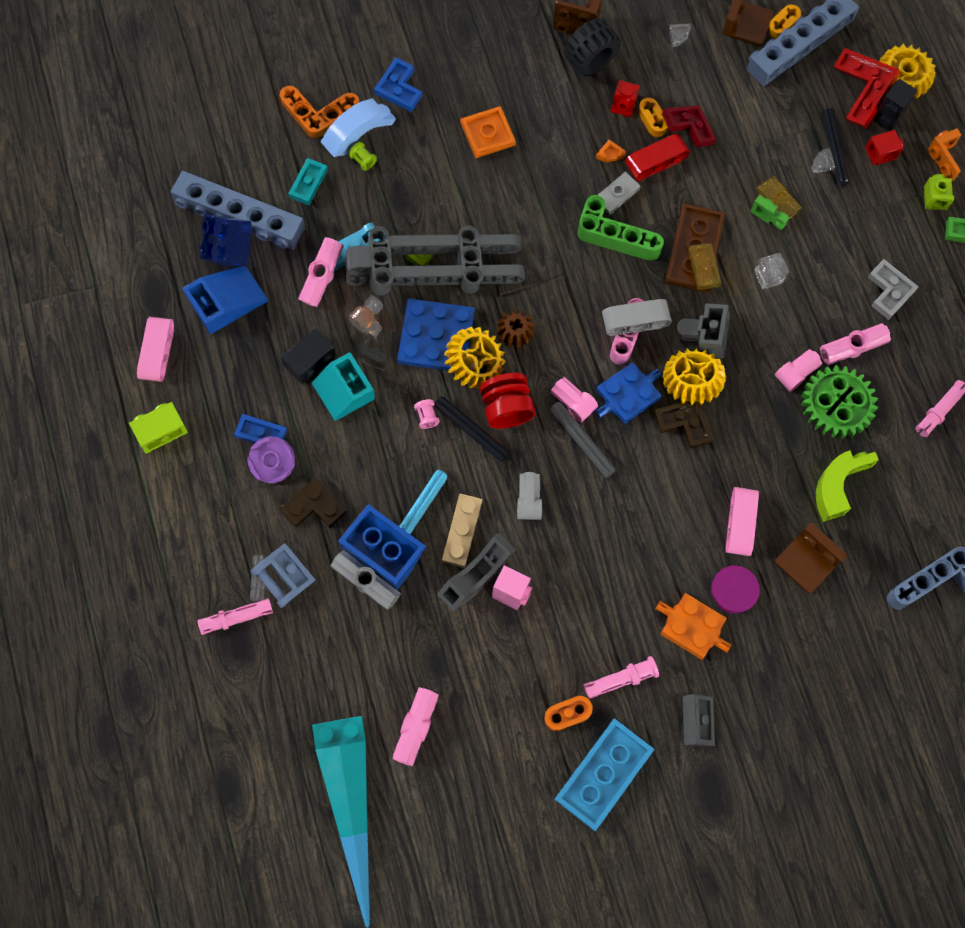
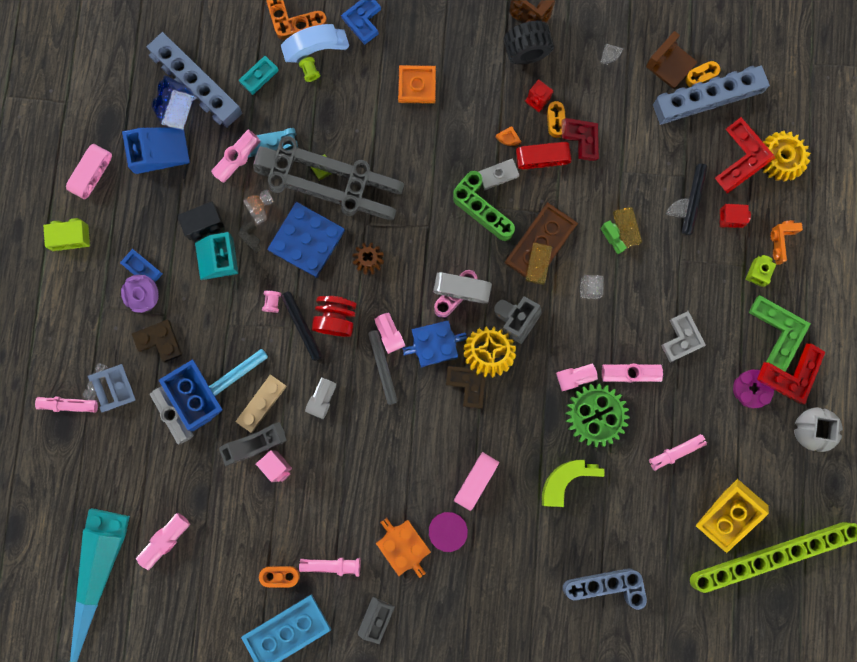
camera: 25 degrees right, 10 degrees up
yellow gear [444,327,505,389] -> none
reddish brown bracket [774,522,847,594] -> none
black brick [873,79,918,131] -> none

